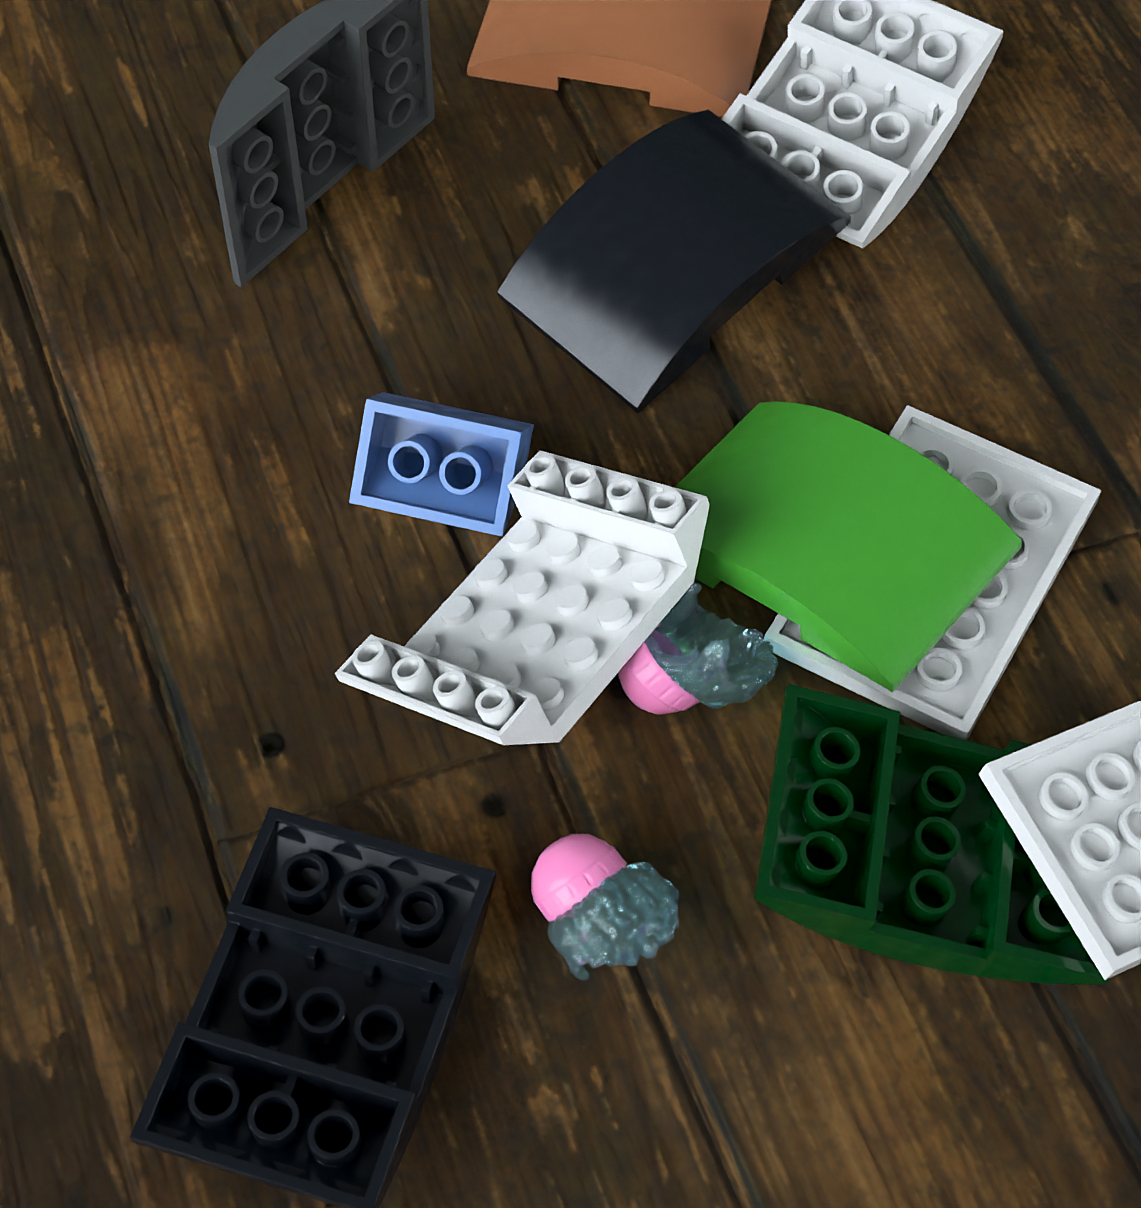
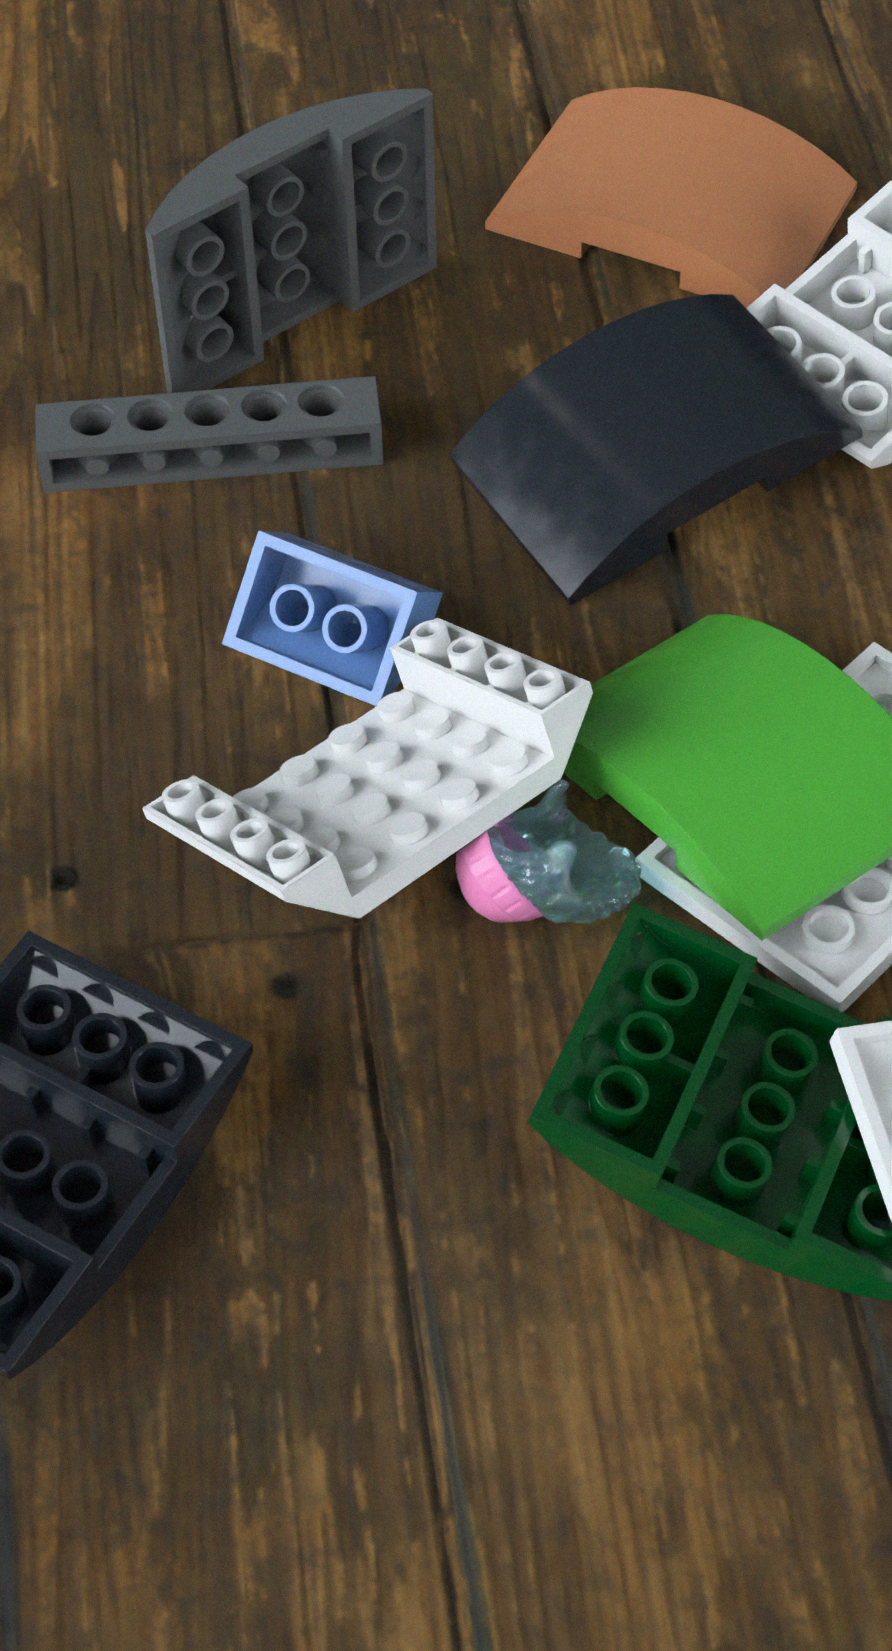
camera: 15 degrees right, 5 degrees down
clear light blue hair [531,834,679,980] -> none
none -> dark grey brick [35,376,383,493]

